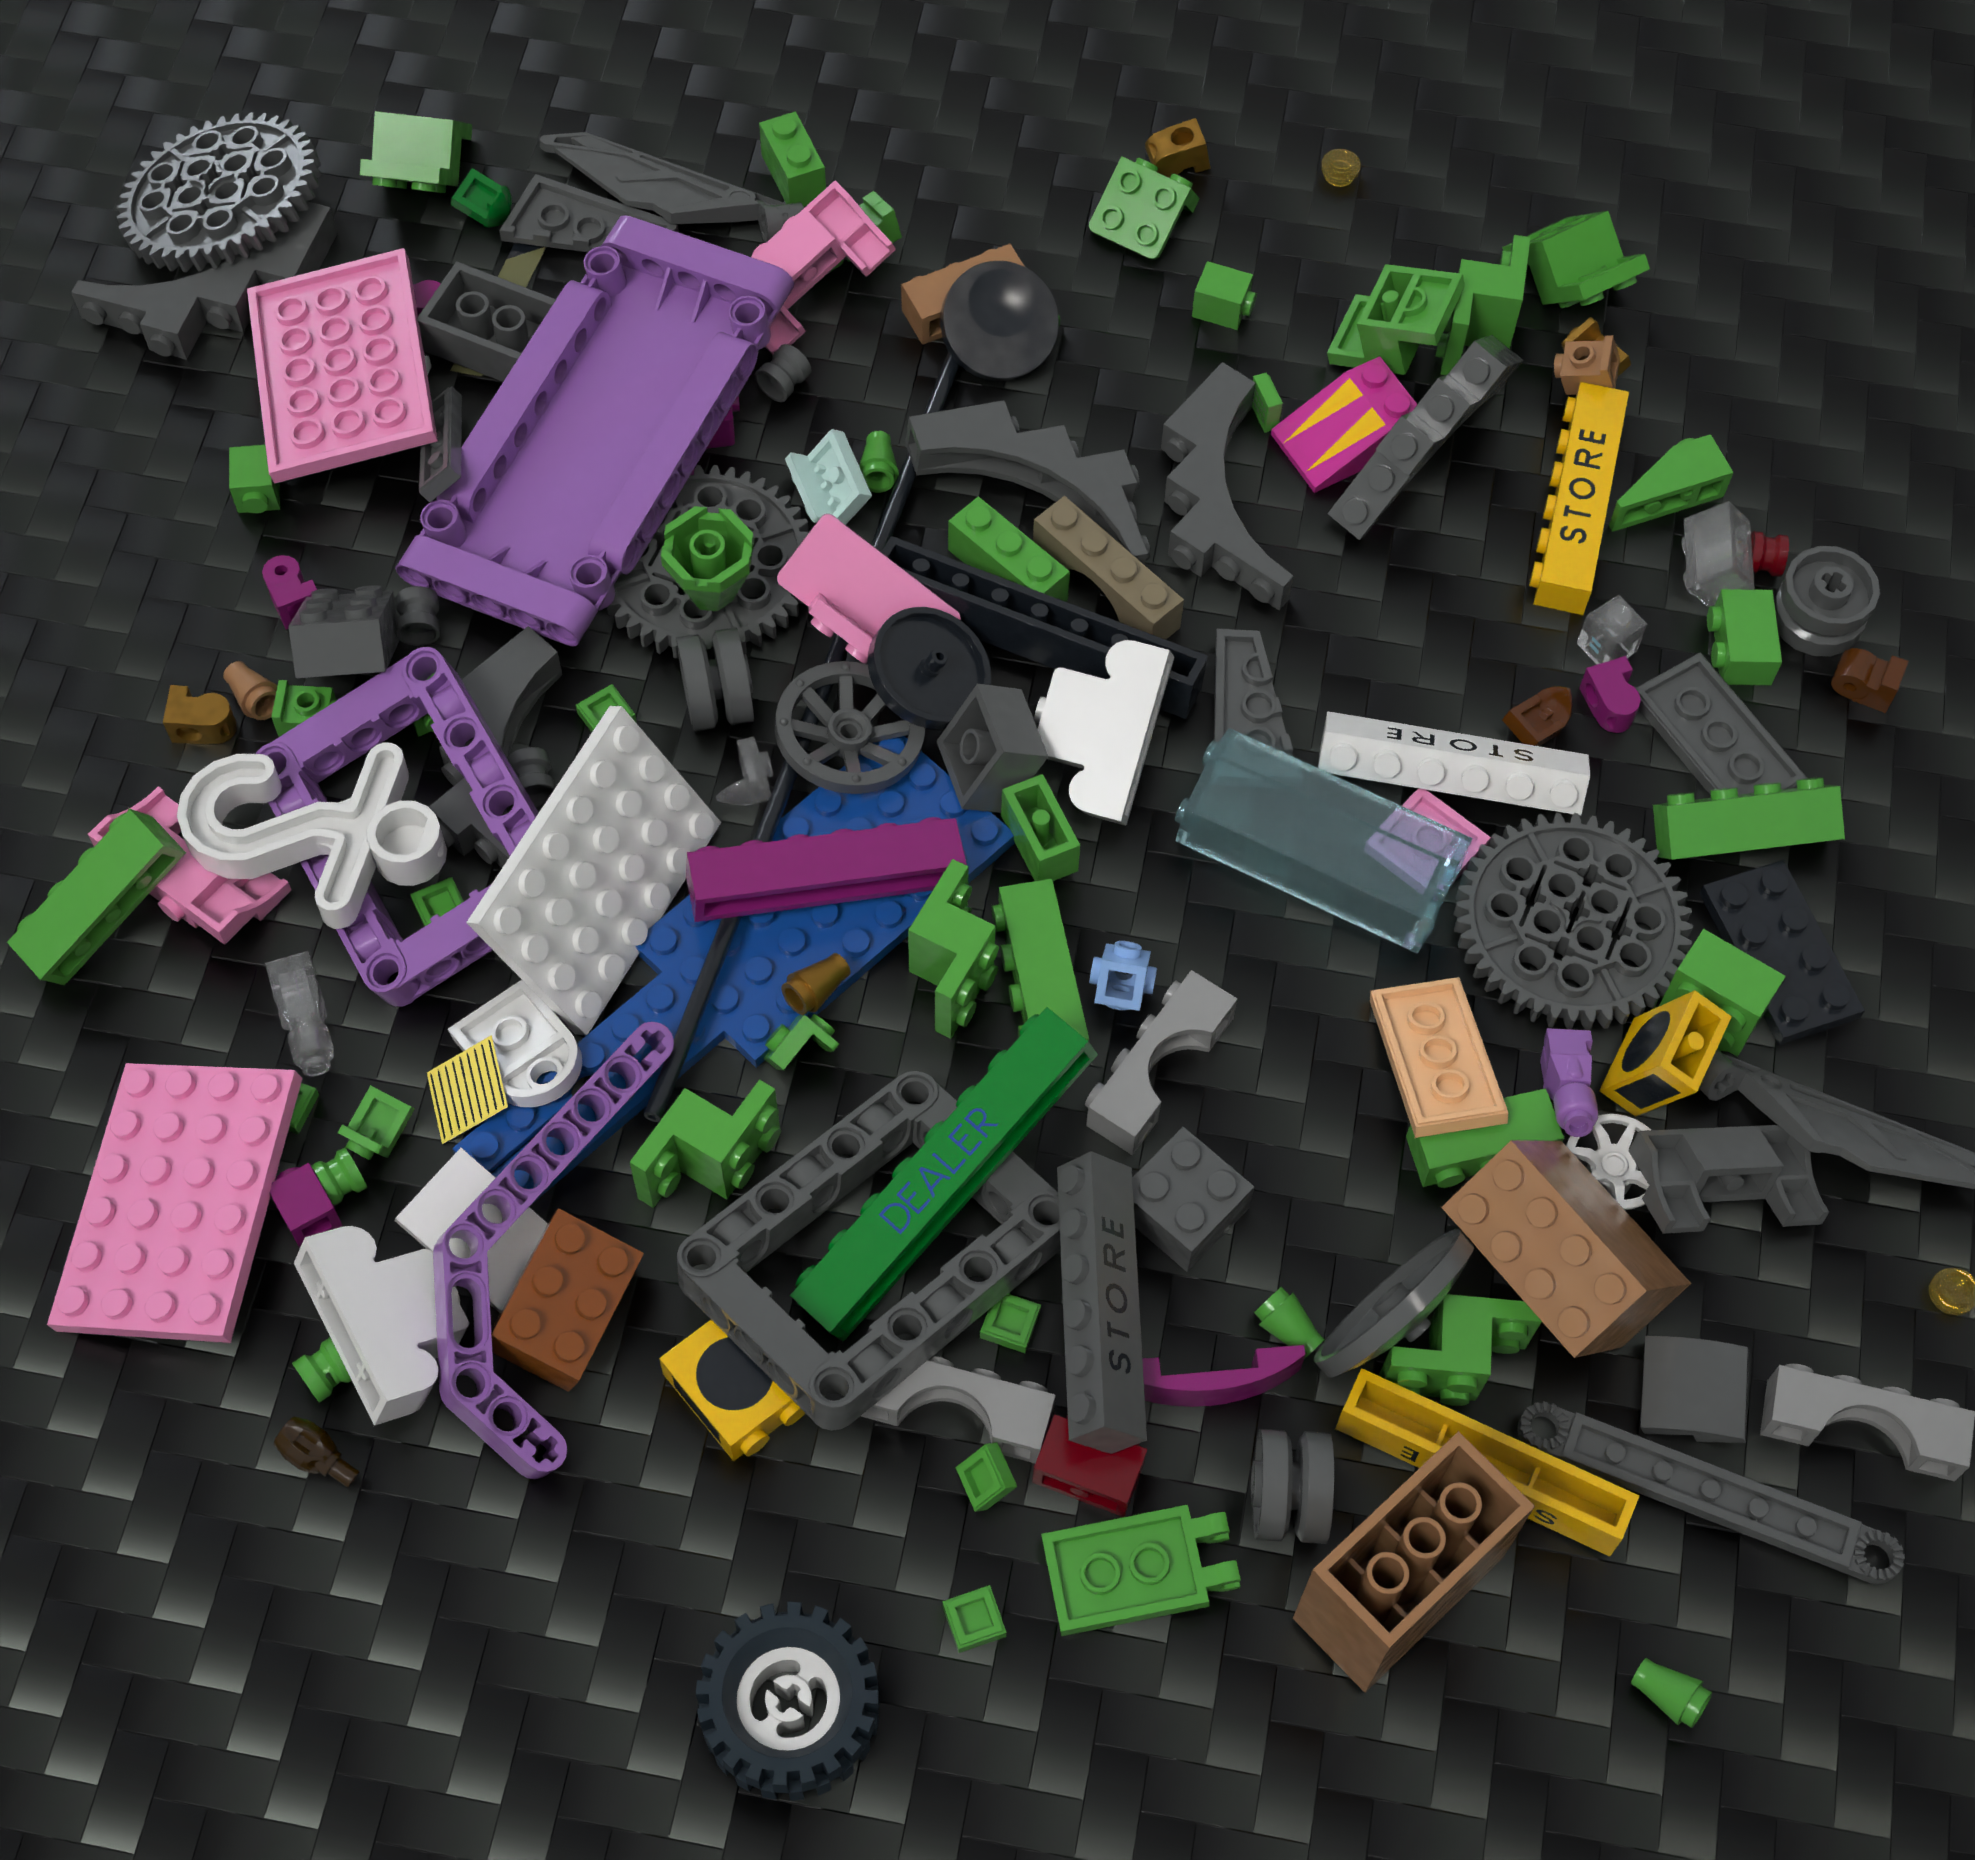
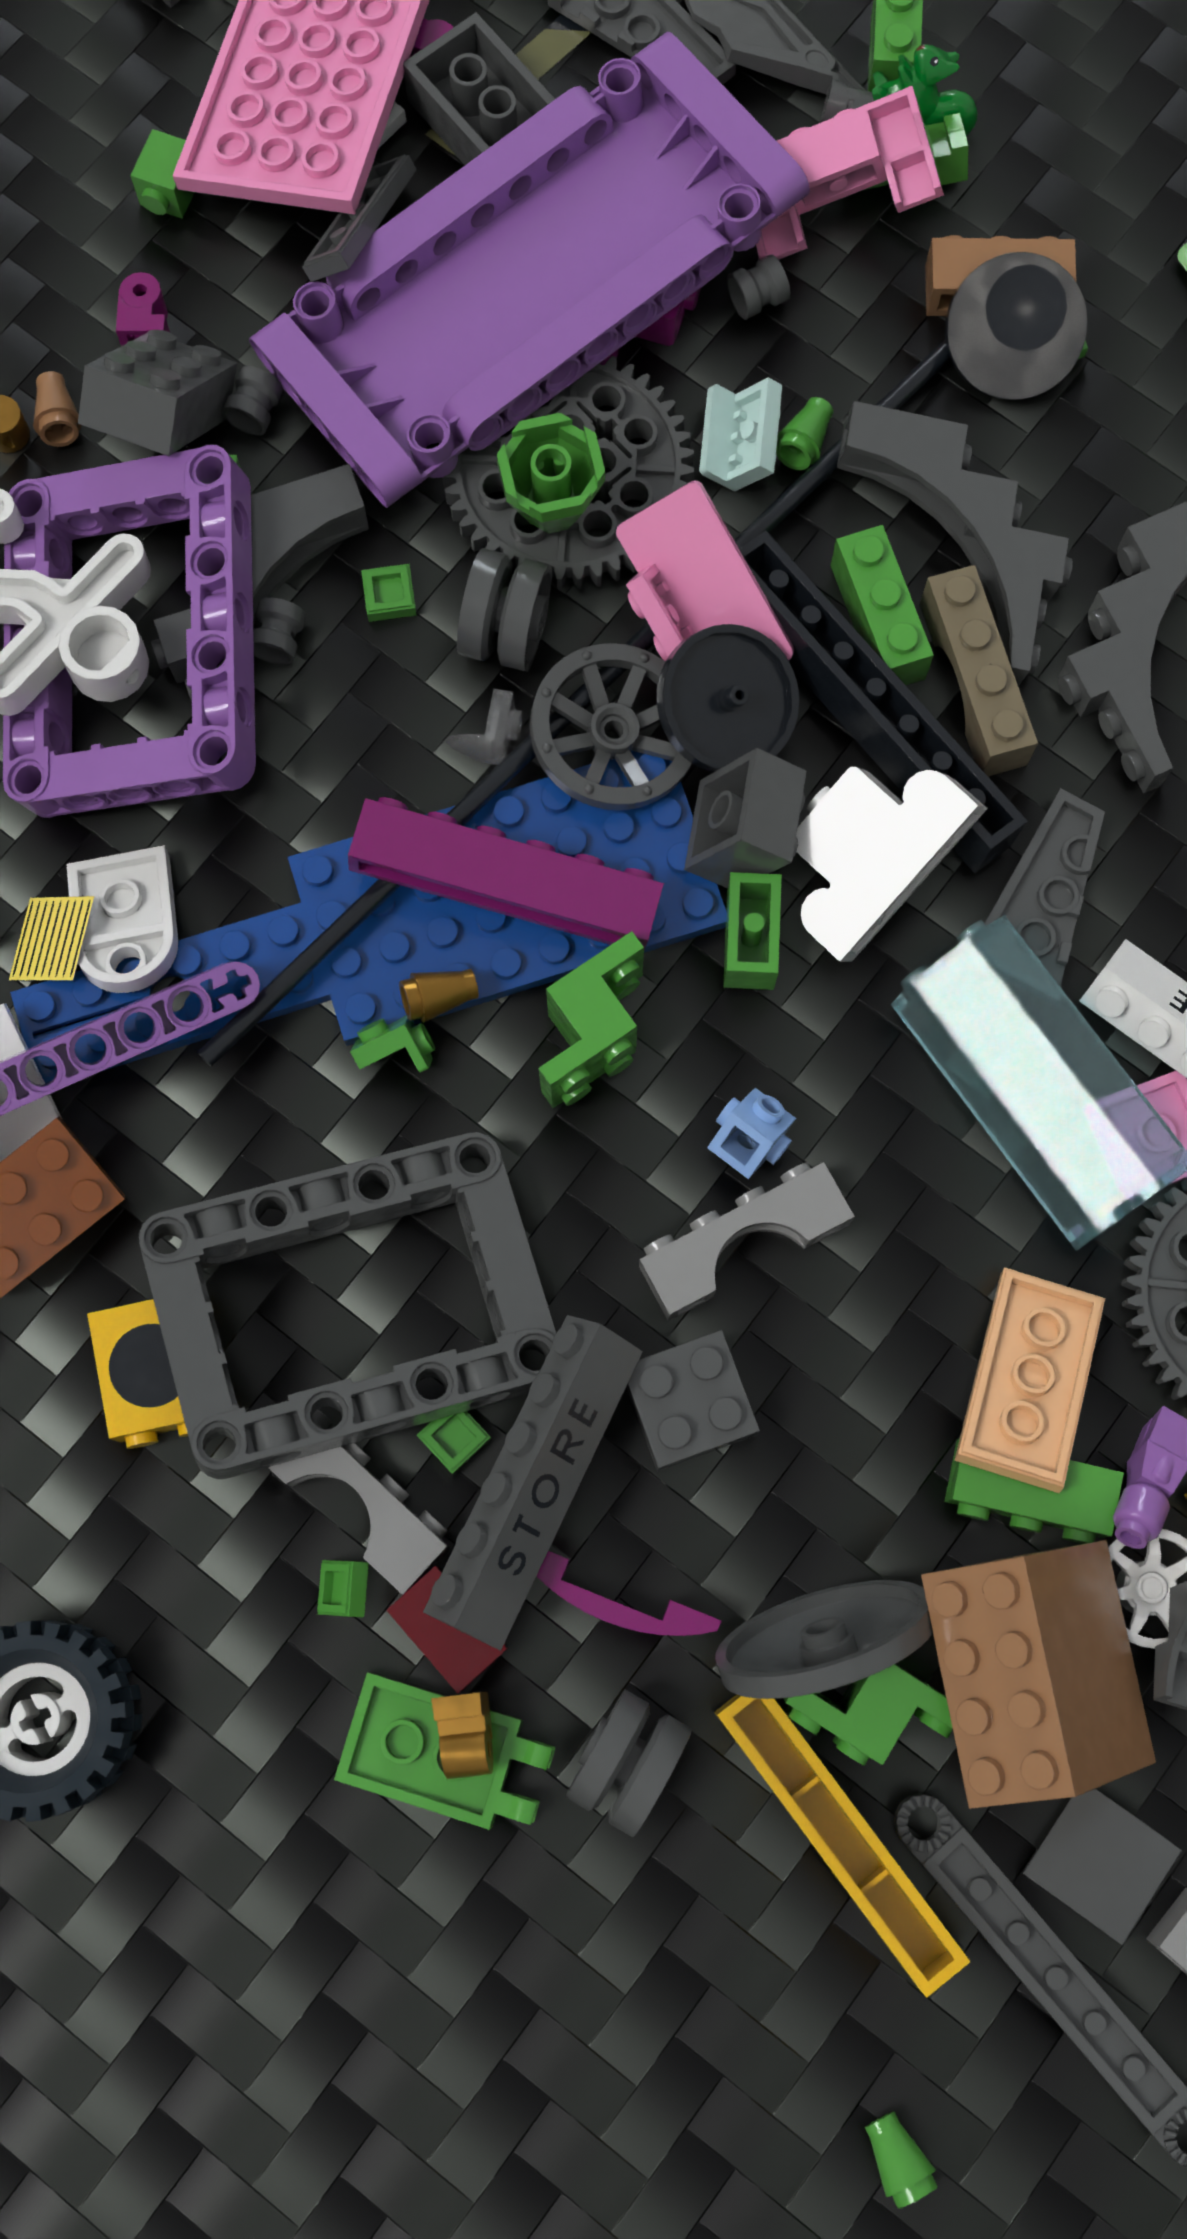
camera: 30 degrees right, 15 degrees up
bright green brick [271,680,337,737] -> none
bright green tile [410,877,464,927] -> none
white plate [466,706,721,1036] -> none
bright green bracket [630,1079,781,1208] -> none
green brick [790,1007,1098,1342] -> none
bright green tile [942,1585,1007,1653] -> none
bright green brick [991,879,1089,1041] -> none
bright green cone [1254,1287,1325,1359] -> none
medium nougat brick [1293,1431,1535,1693] -> none
none -> pearl gold leg [431,1692,493,1779]
none -> green animal [872,44,977,137]

